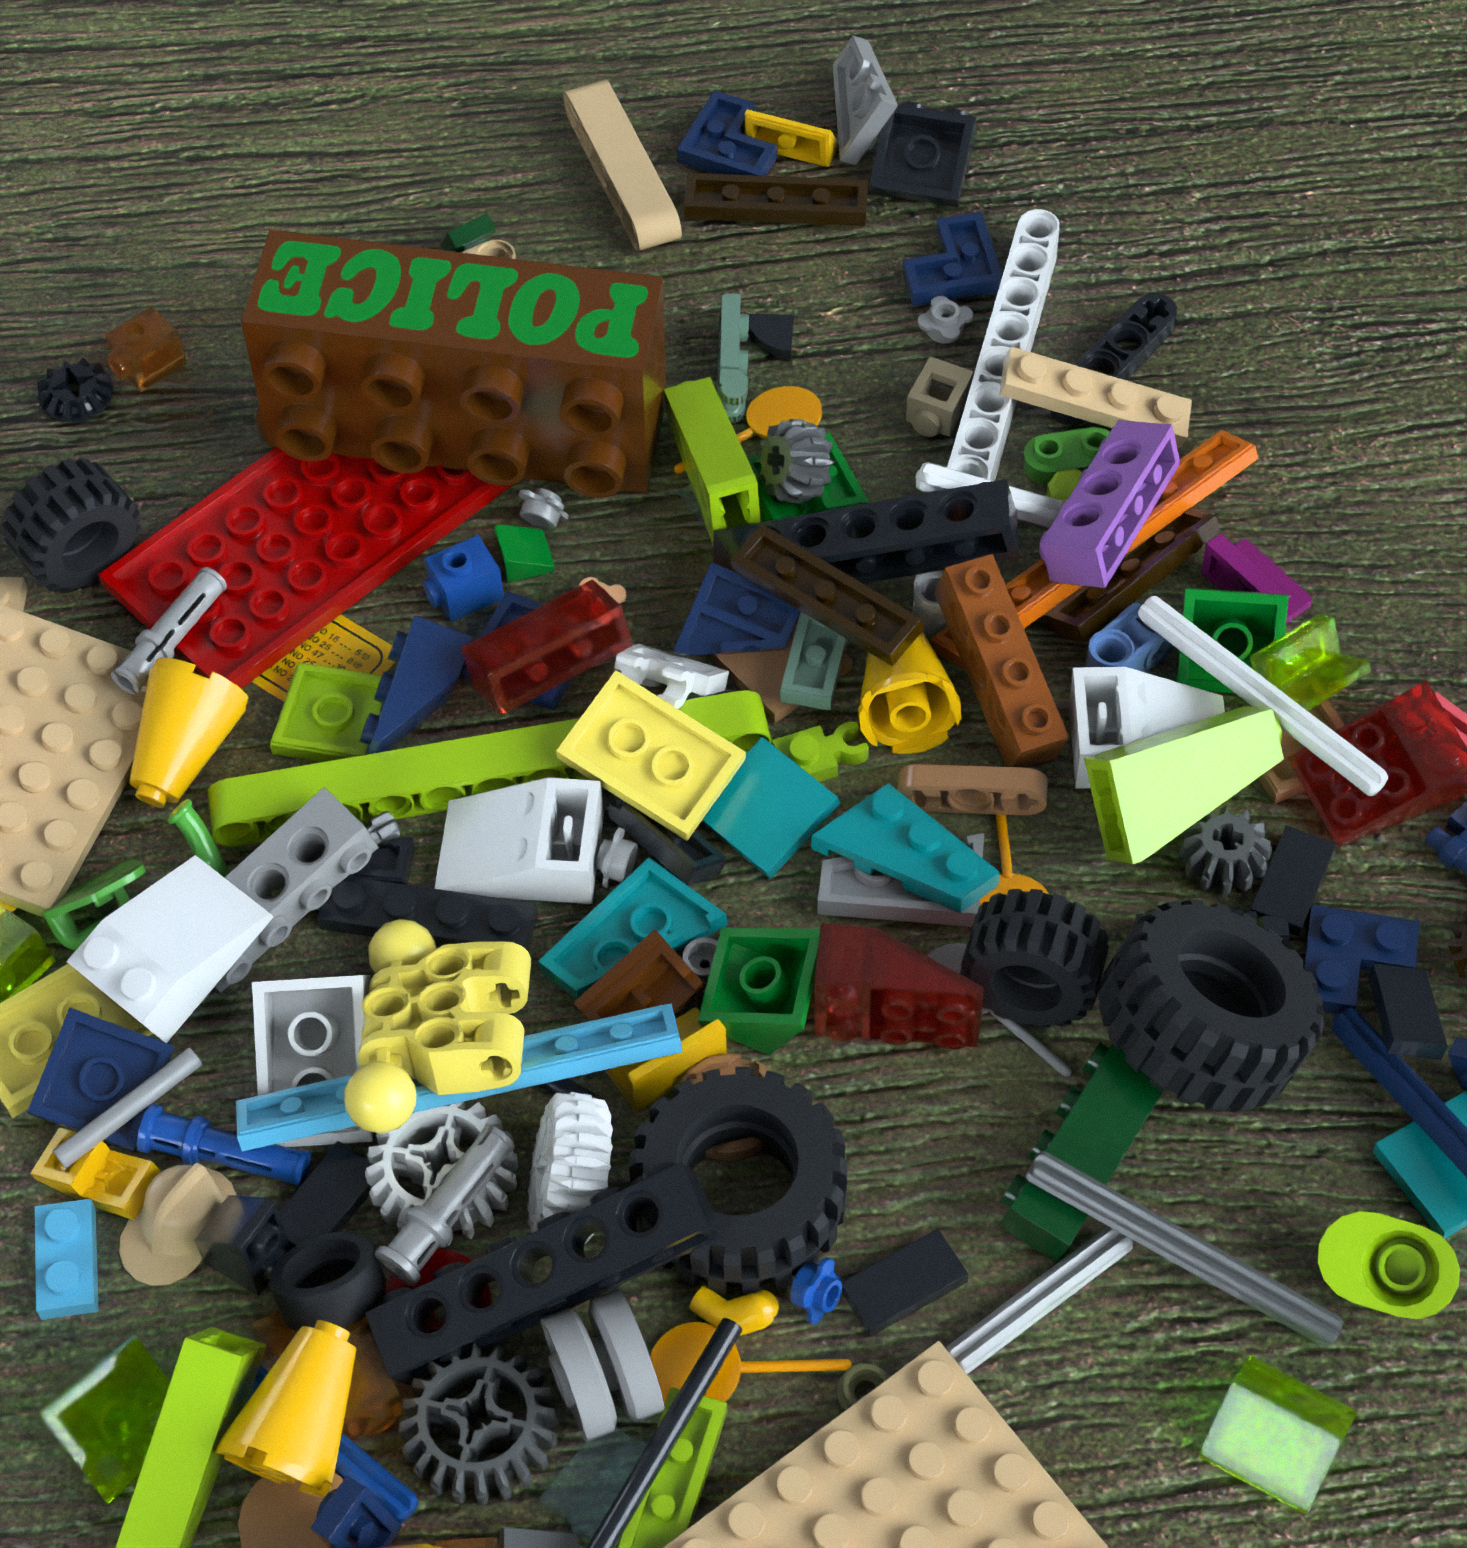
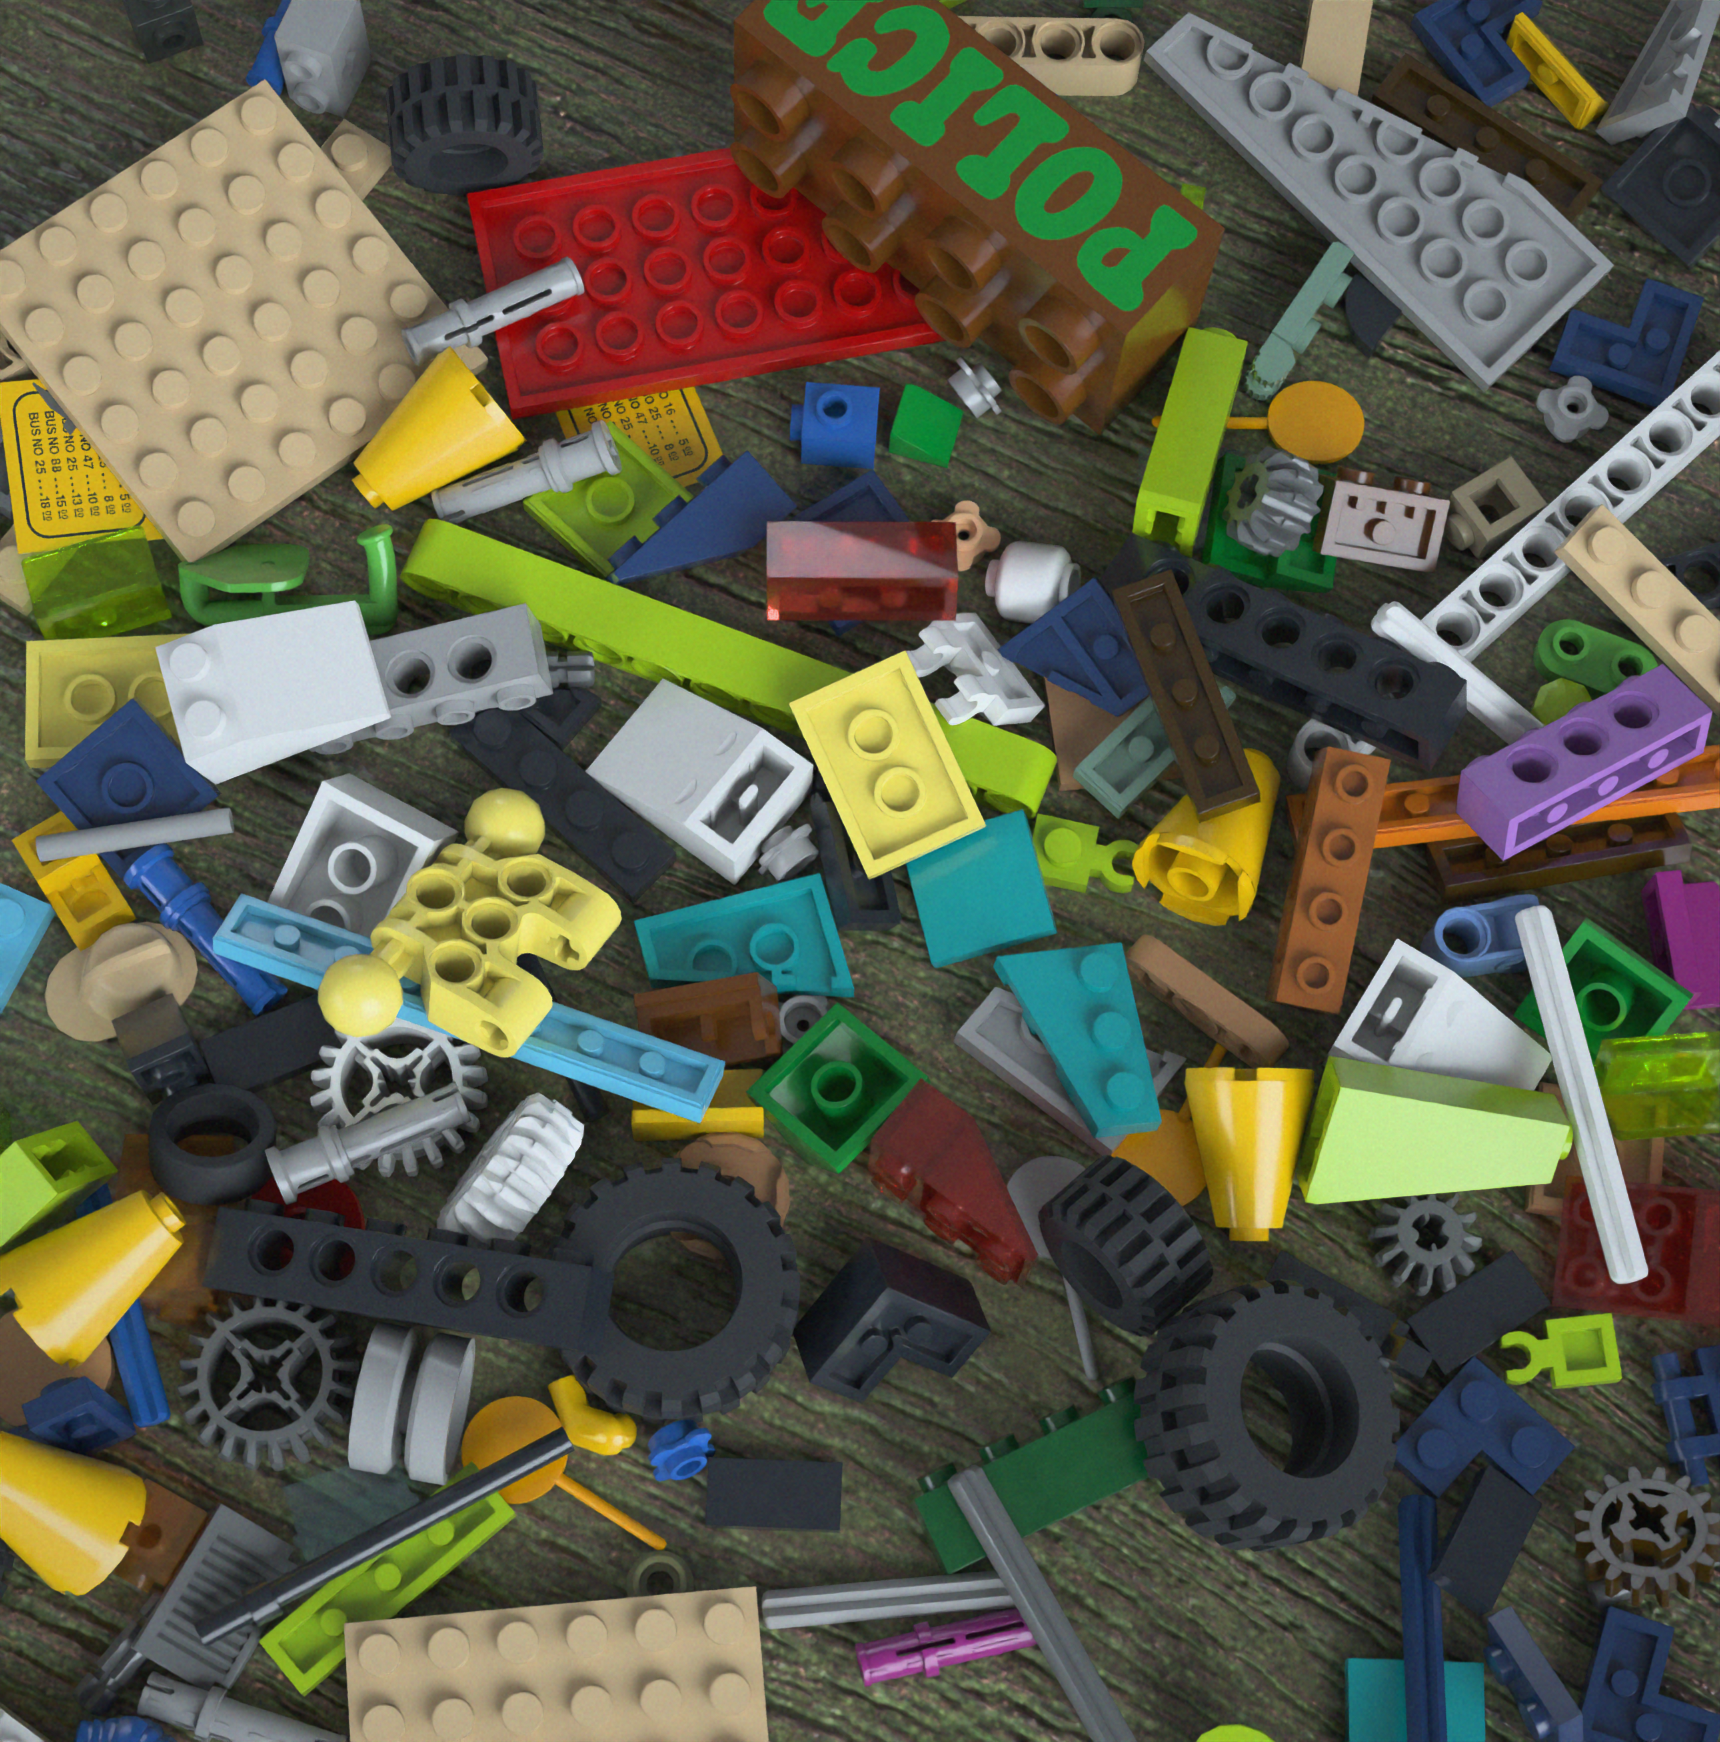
camera: 25 degrees right, 15 degrees up
none -> light grey pin [431,420,622,524]
none -> black panel [793,1237,991,1403]
none -> magenta pin [855,1607,1037,1687]
none -> white head [985,541,1081,624]
none -> light grey wing [1144,12,1614,392]
none -> yellow cone [1184,1067,1316,1241]
none -> bracket [1312,466,1450,573]
none -> lime plate [1498,1313,1622,1389]

